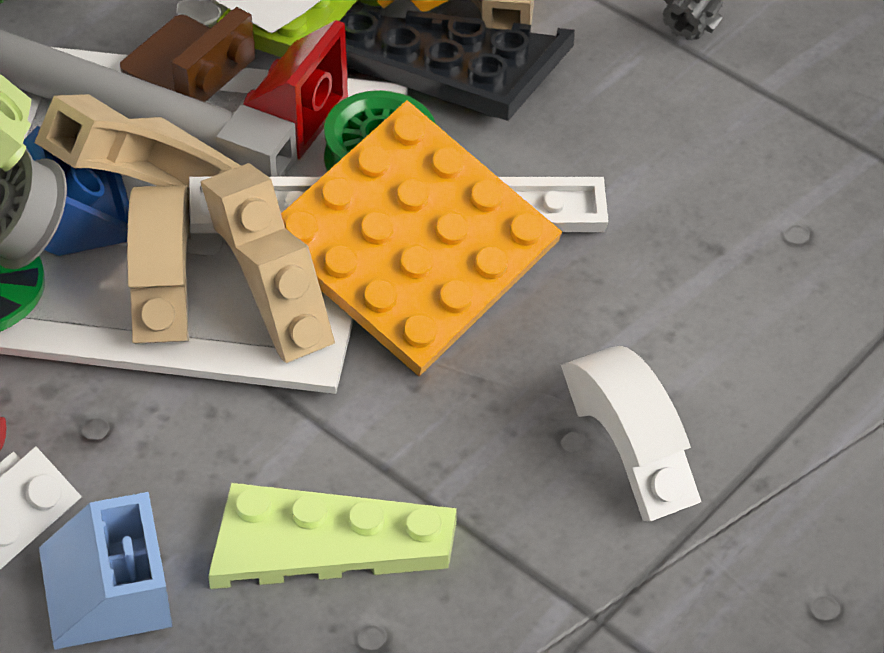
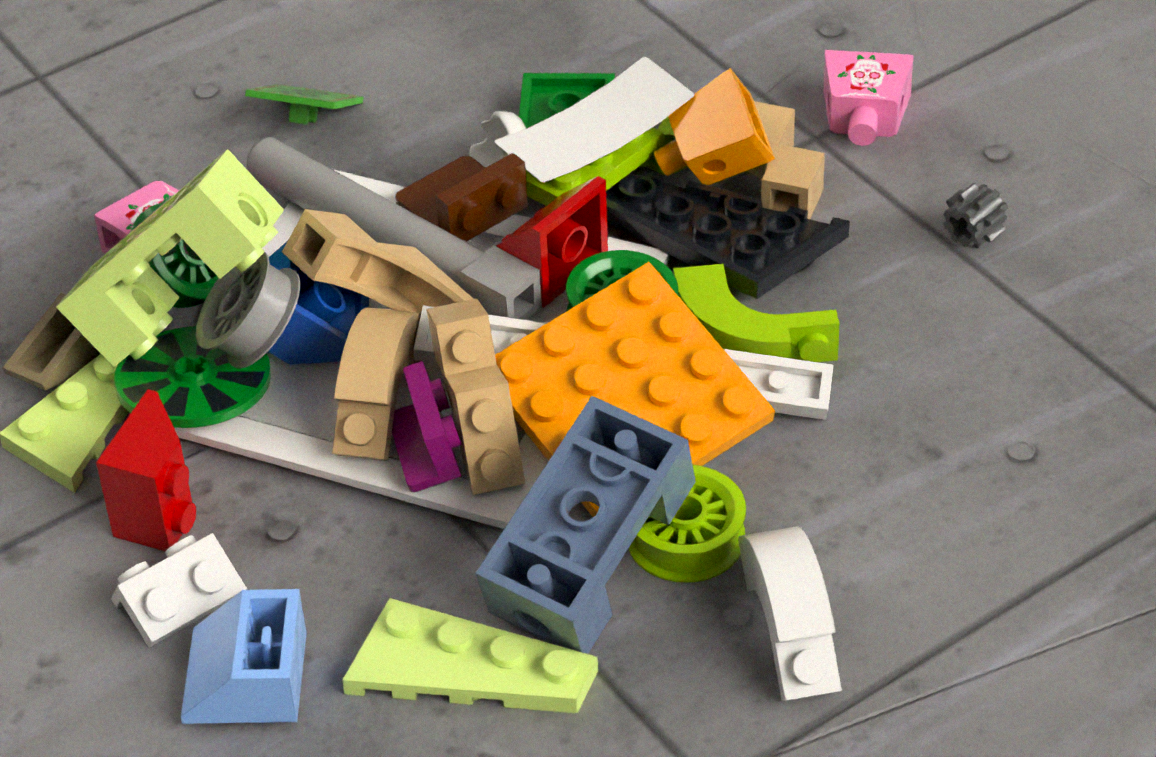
camera: 15 degrees right, 5 degrees down
none -> magenta bracket [392,361,462,493]
none -> sand blue plate [475,396,696,654]
none -> lime wheel [628,465,746,583]
none -> lime arch [673,264,840,362]

